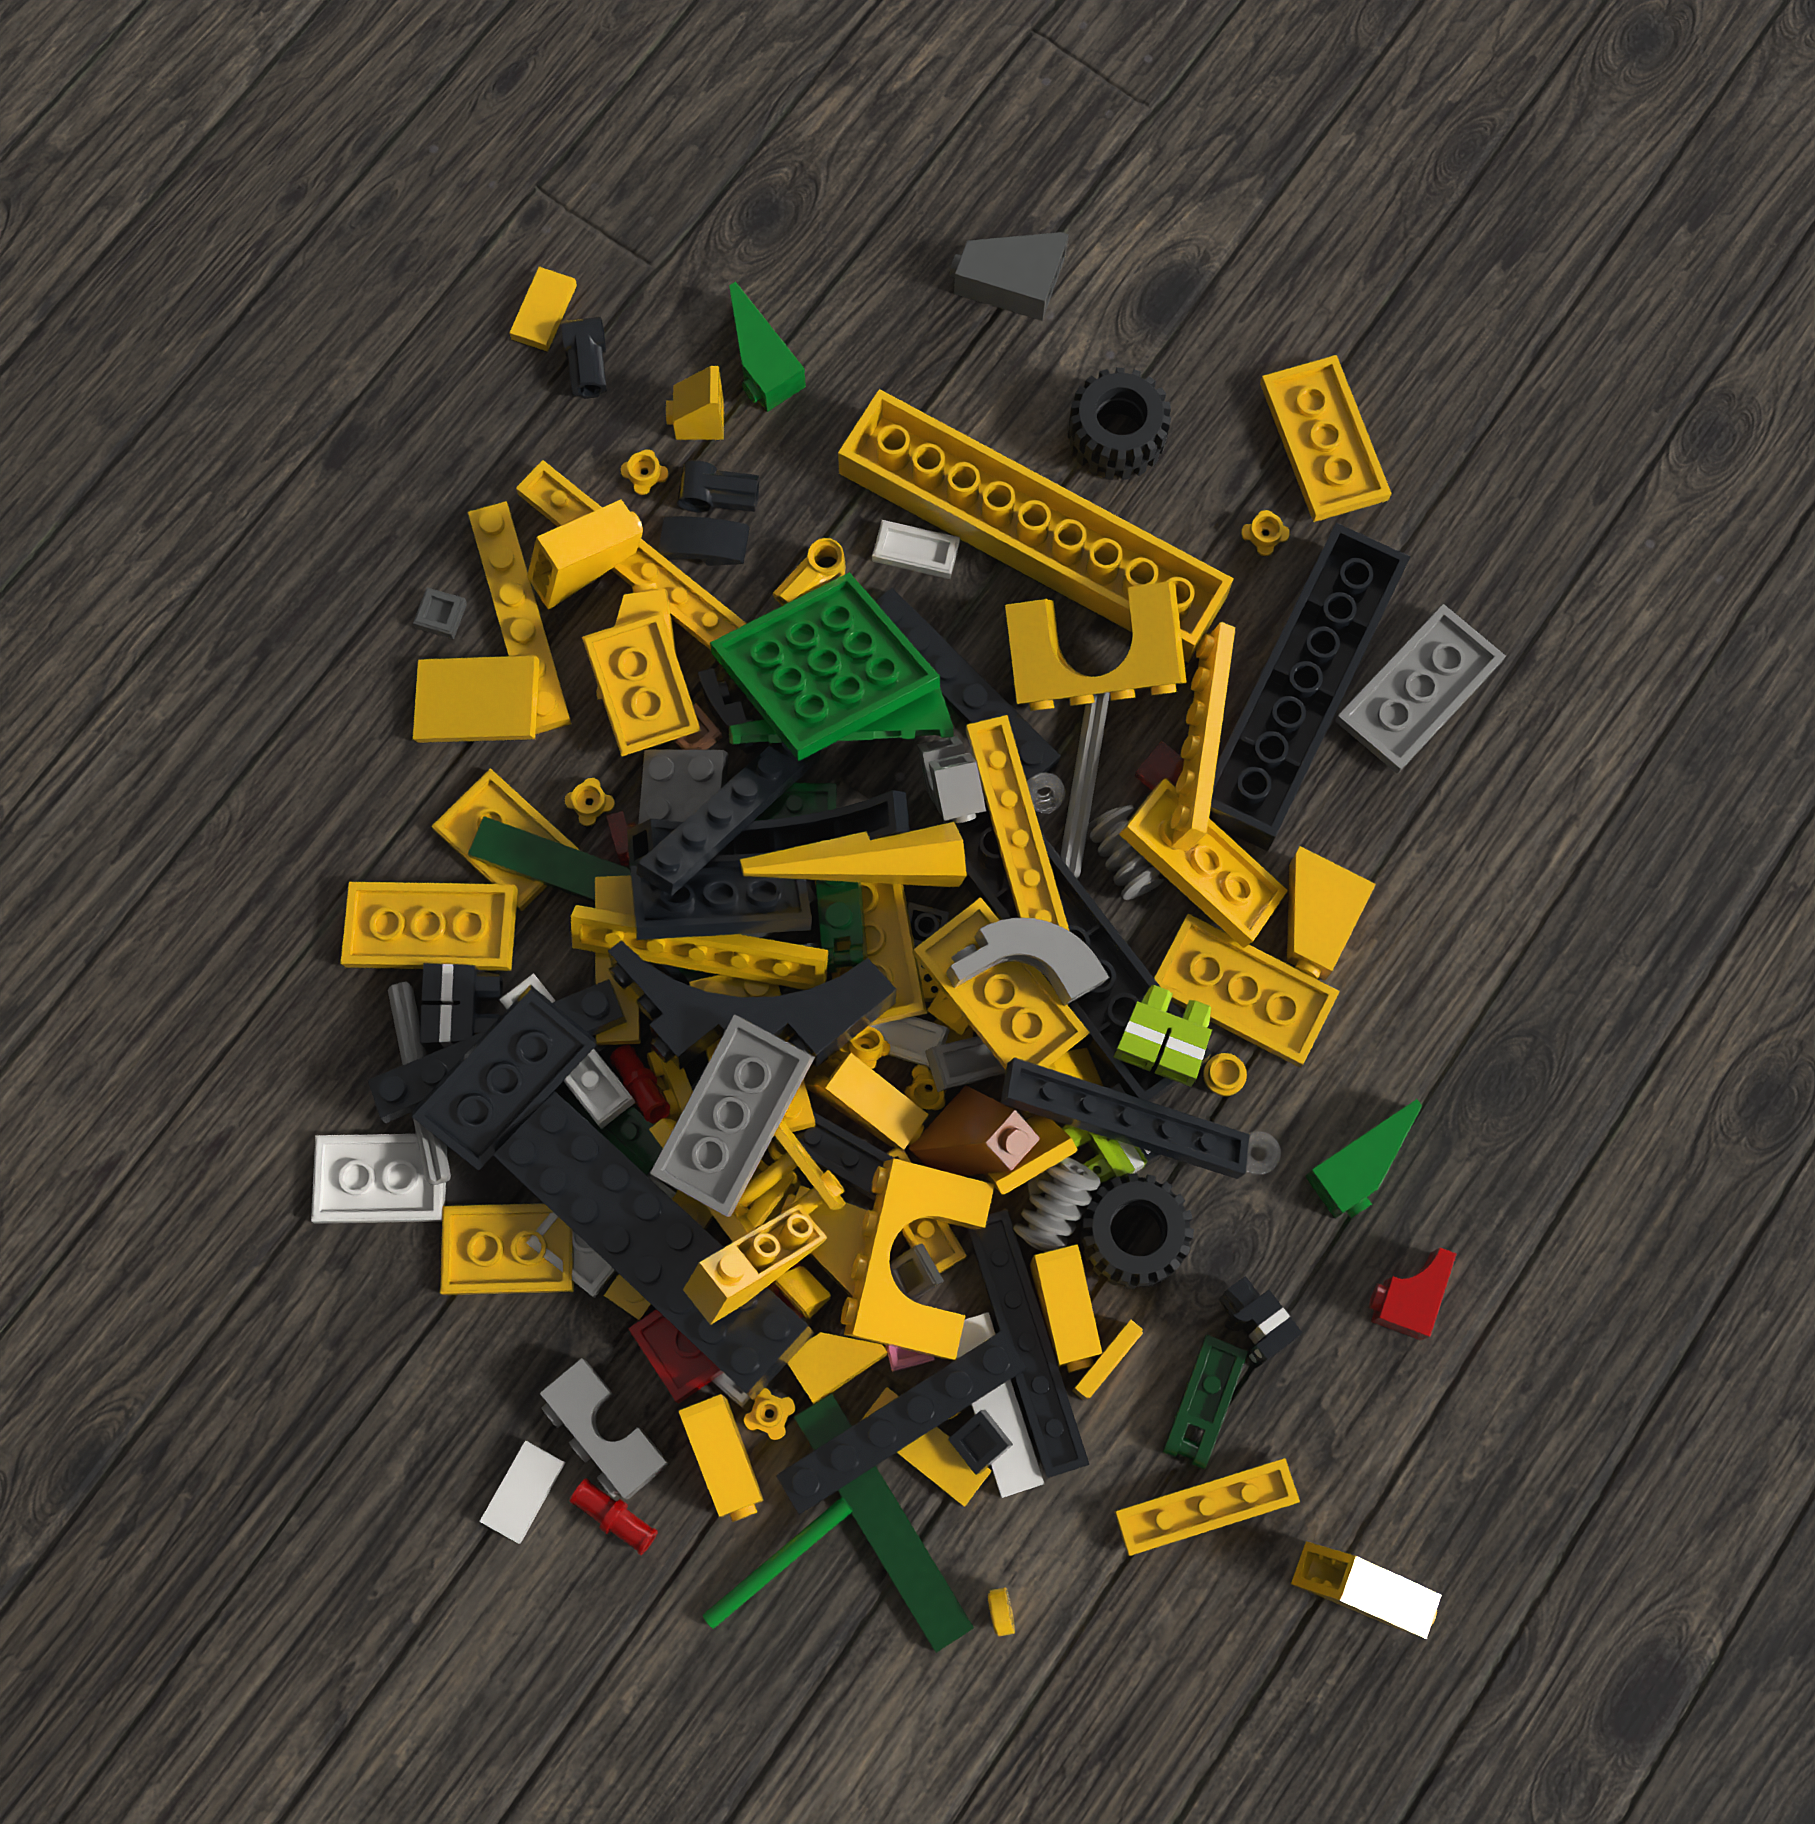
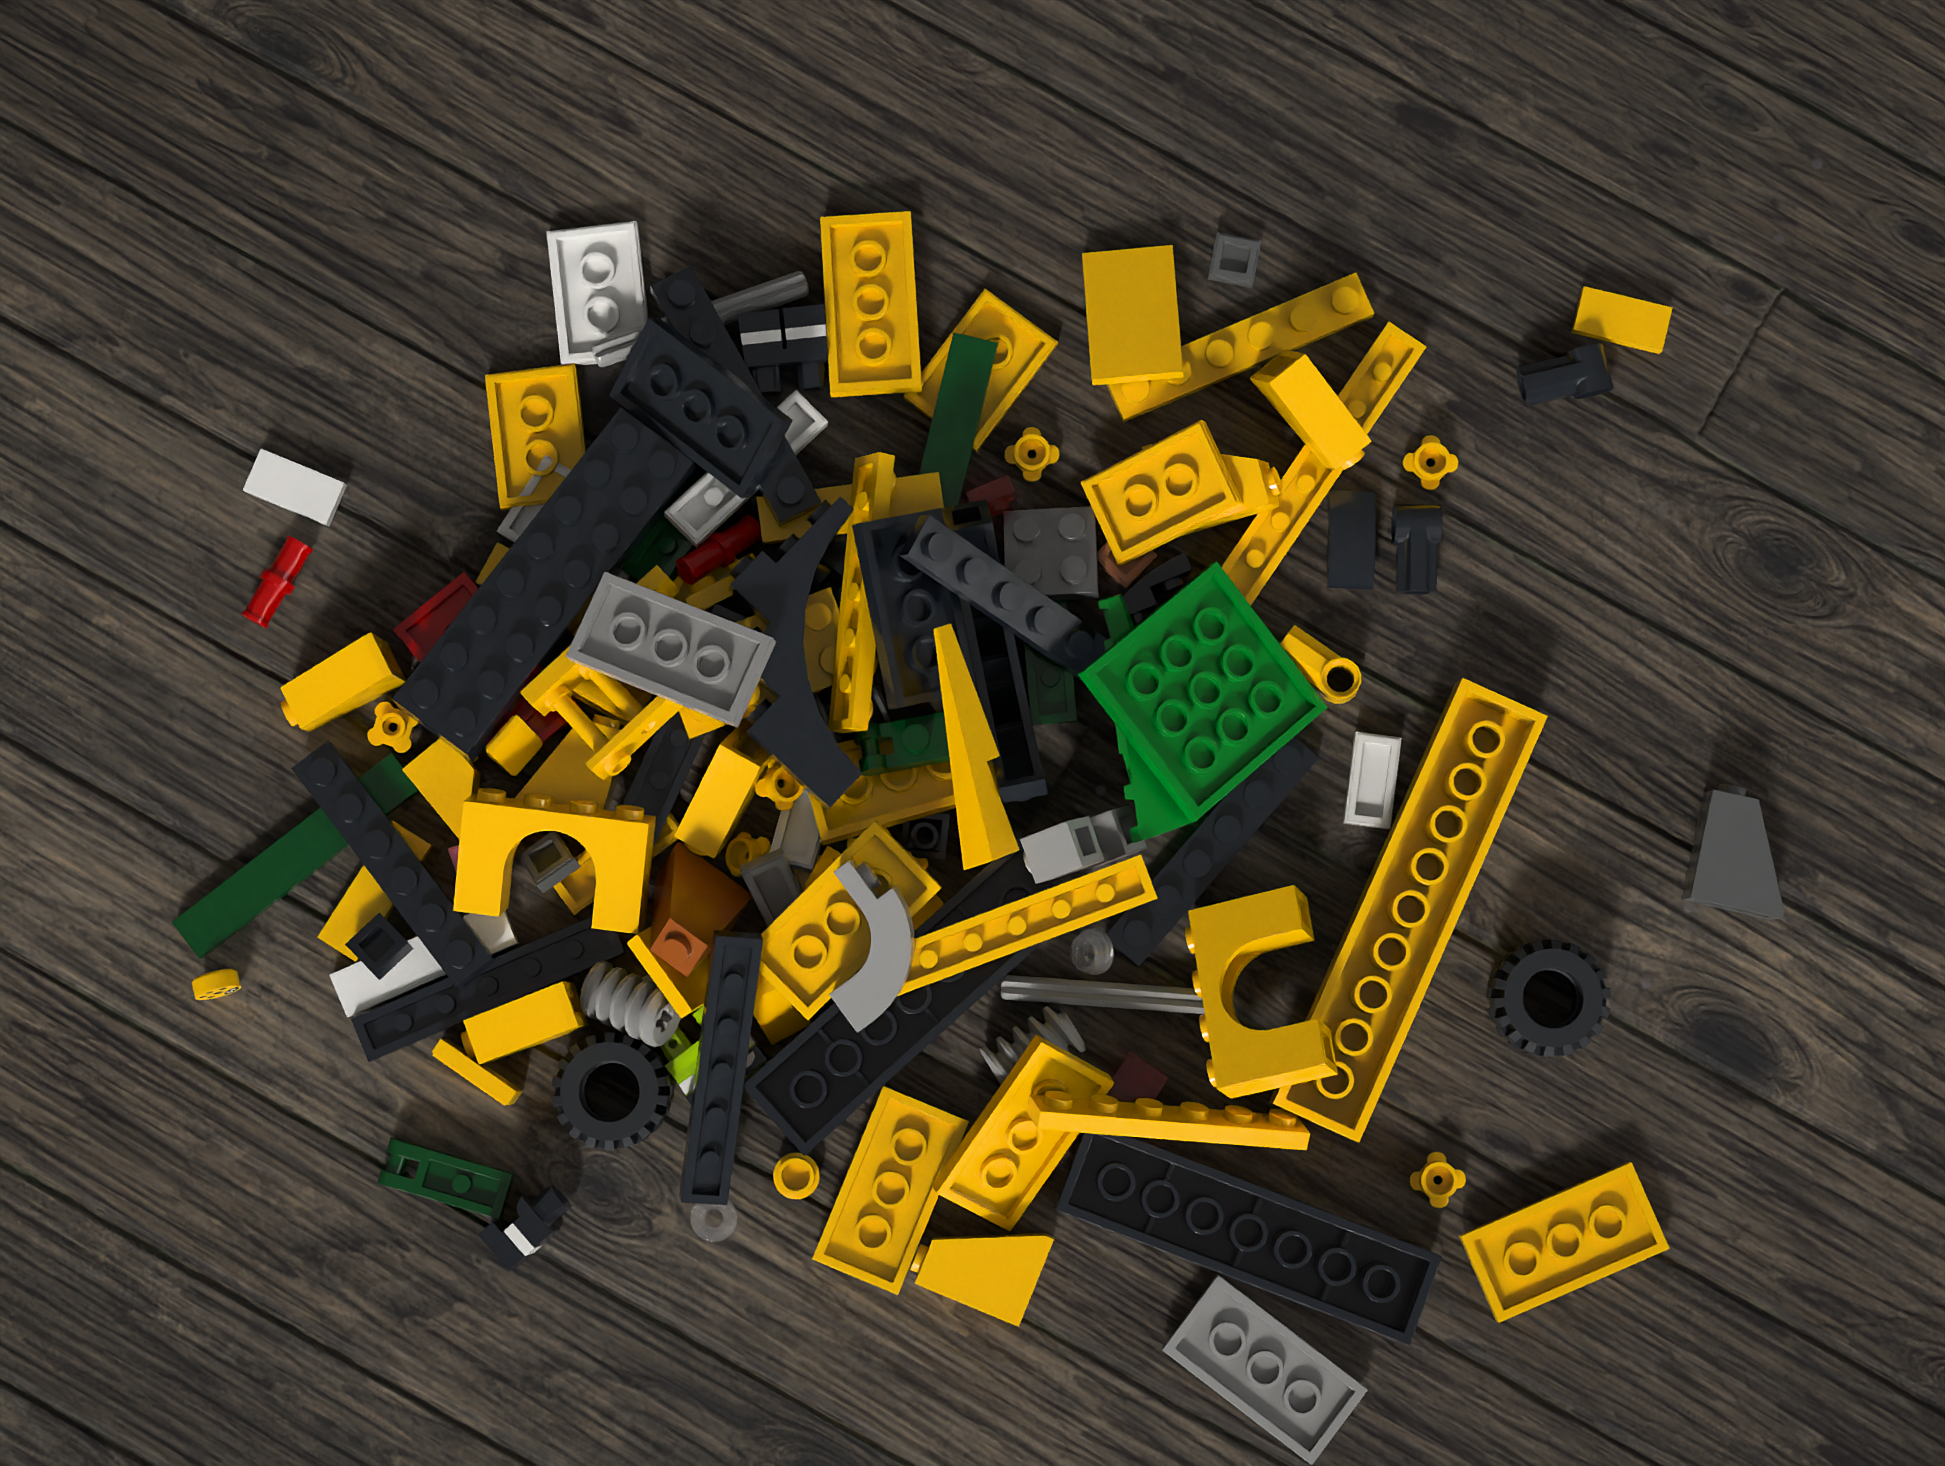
camera: 90 degrees right, 10 degrees up
light grey arch [540,1358,670,1499] -> none
yellow slope [666,366,724,440] -> none
yellow slope [683,1204,827,1325] -> none
green bar [702,1497,853,1629] -> none
green slope [729,281,806,412] -> none
lime hips [1114,985,1212,1087] -> none
yellow plate [1114,1458,1300,1556] -> none
slope [1291,1541,1441,1639] -> none
green slope [1305,1099,1422,1219] -> none
red arch [1369,1247,1457,1340] -> none

